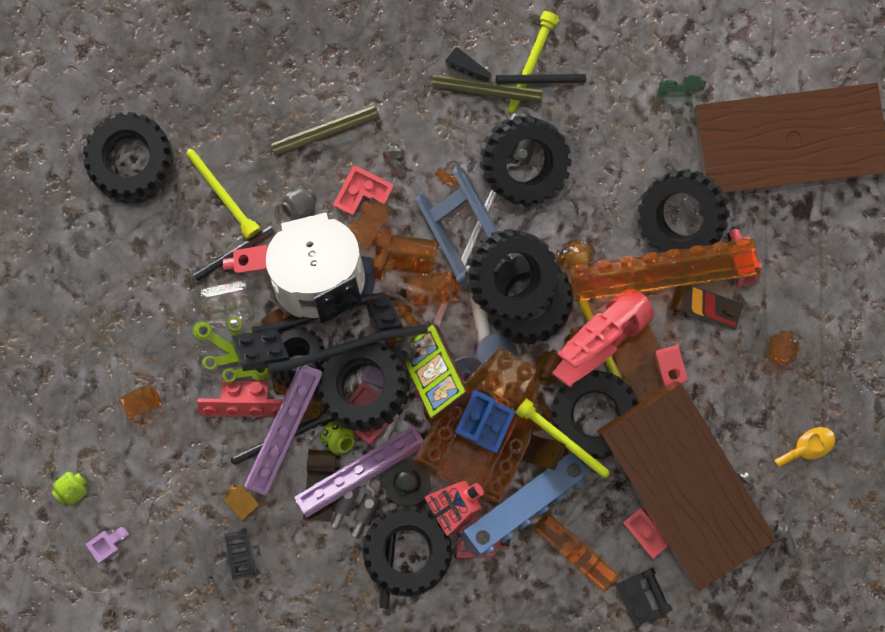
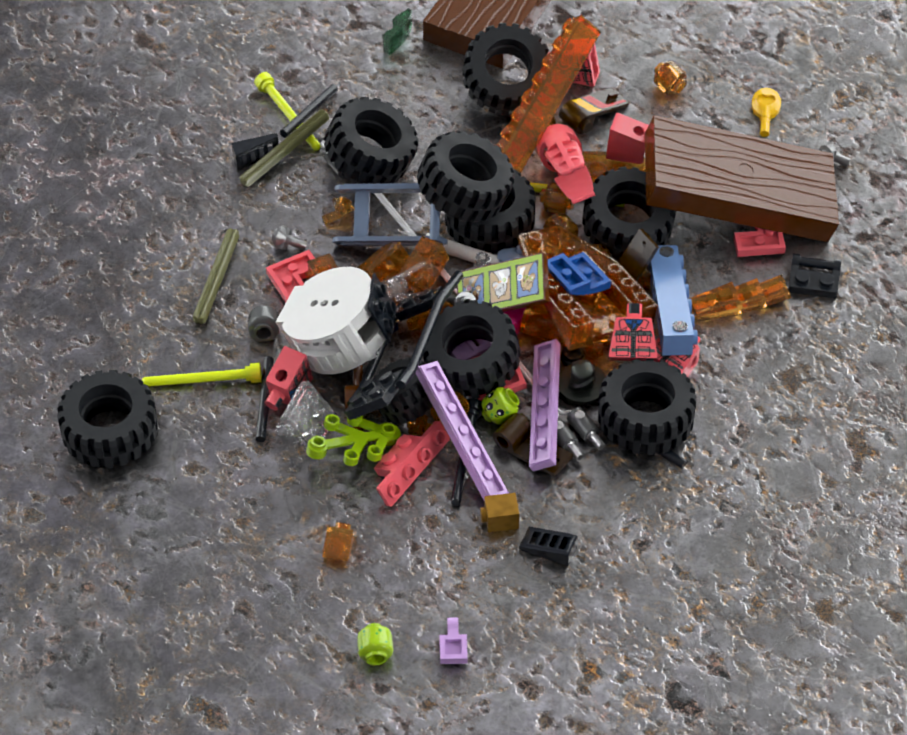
camera: 60 degrees left, 30 degrees down
neon yellow piece [515,398,610,478] -> none

